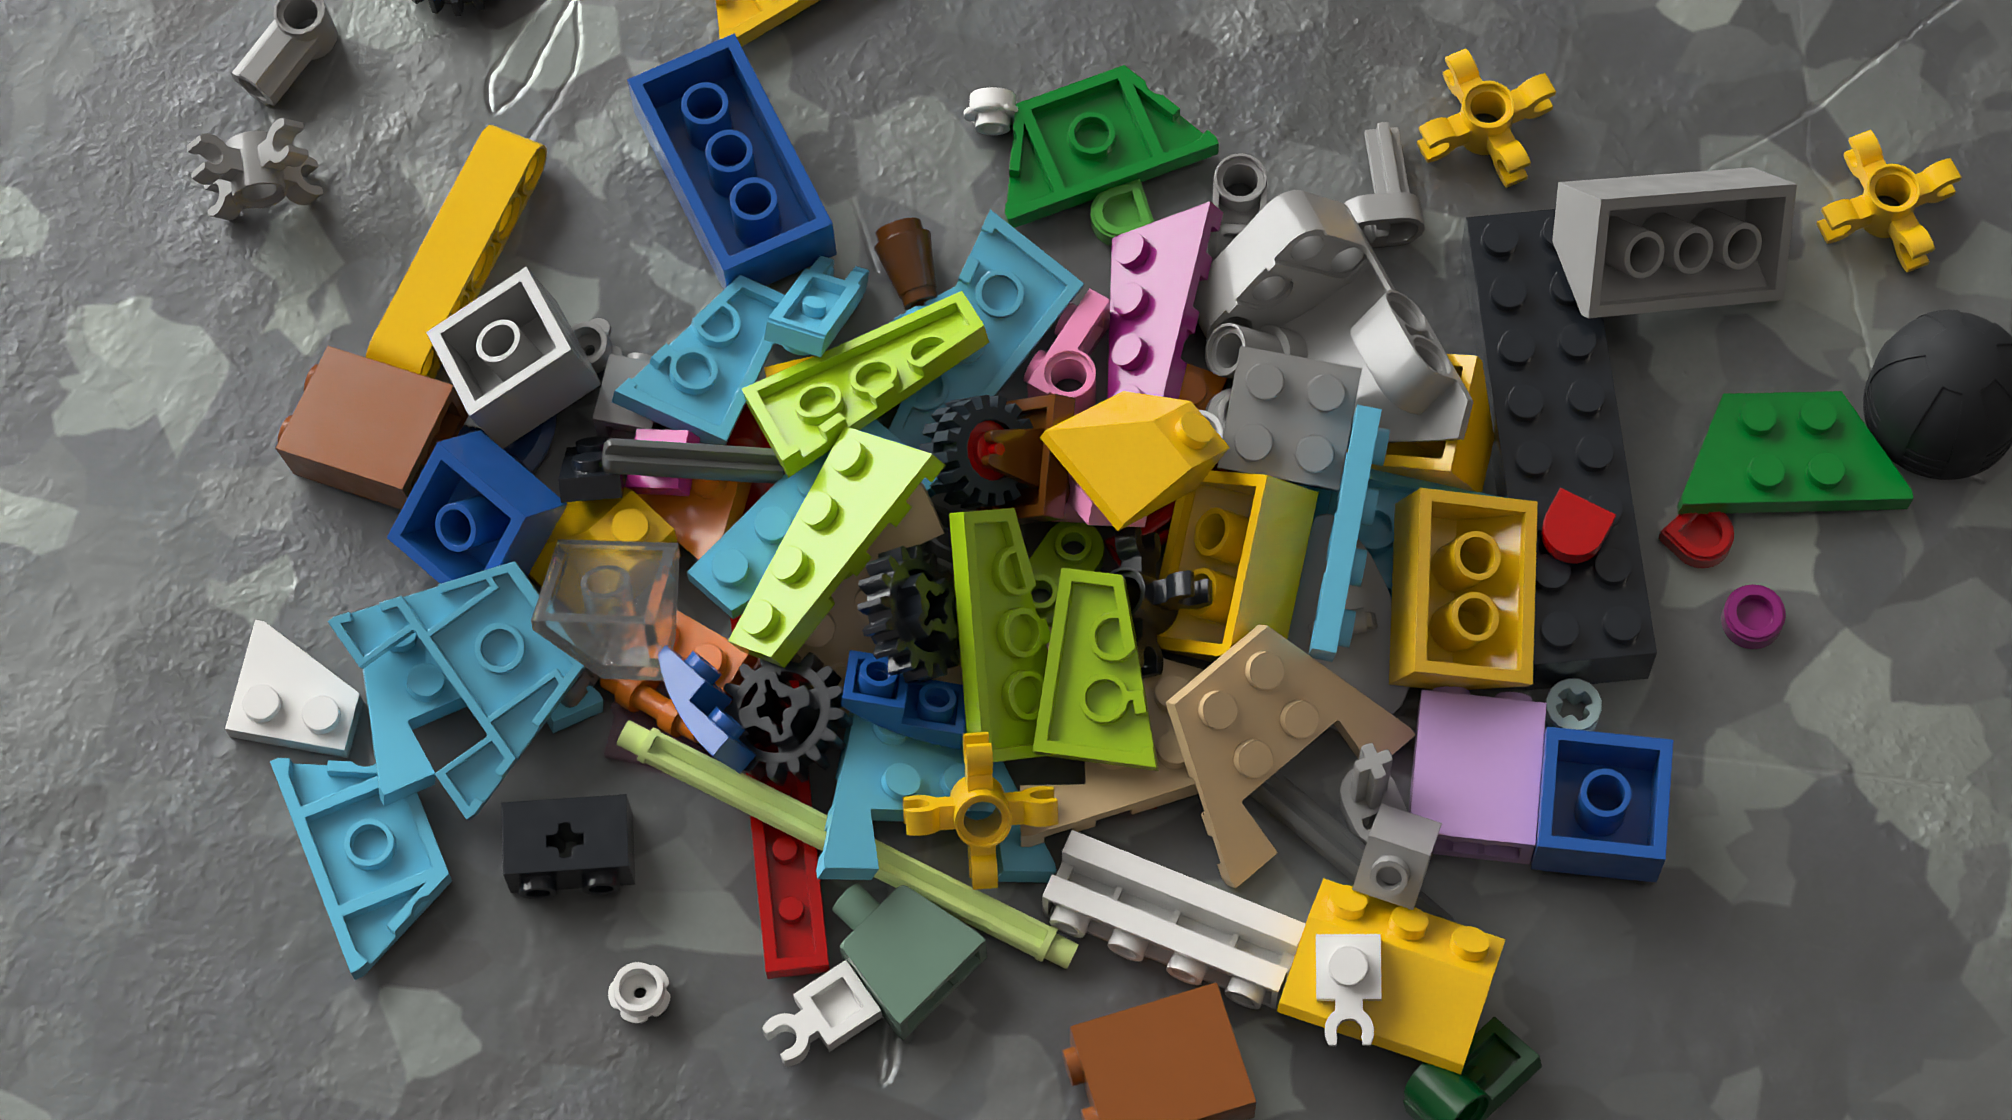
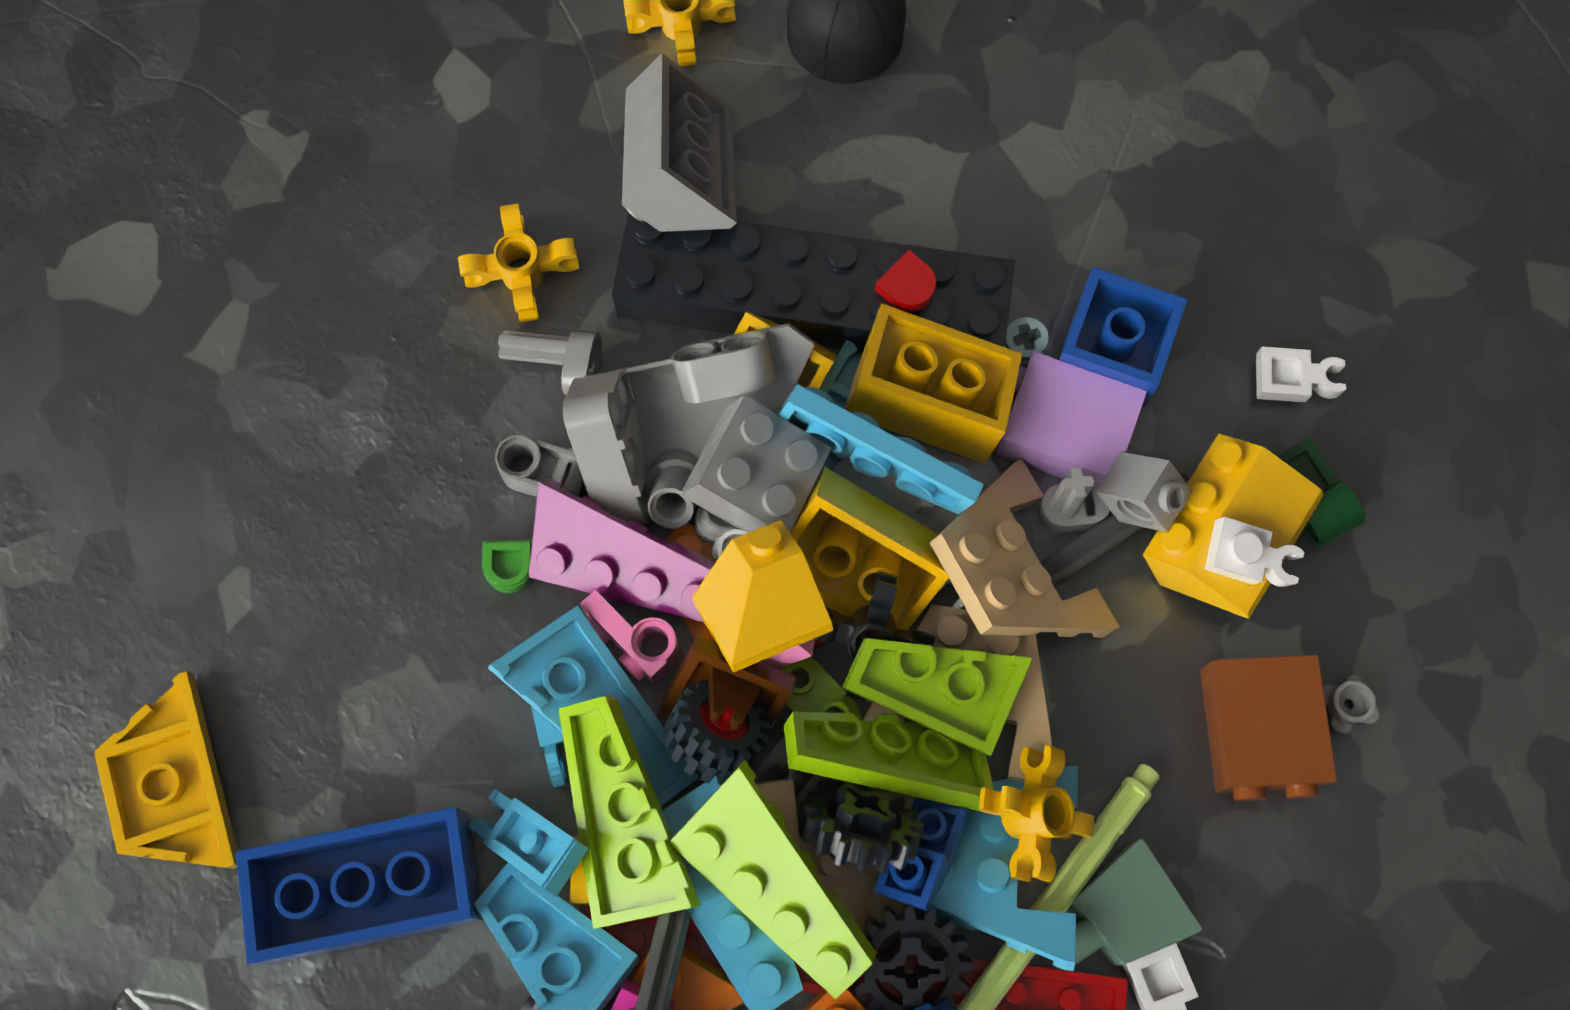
camera: 80 degrees left, 5 degrees up
reddish brown cone [874,217,938,310] -> none
white plate [964,87,1018,135] -> none
green wing [1005,65,1219,228] -> none
white brick [1042,830,1306,1009] -> none
red tile [1658,512,1734,568] -> none
green wing [1677,391,1914,514] -> none
magenta tile [1721,584,1786,649] -> none
none -> white plate [1256,347,1346,402]

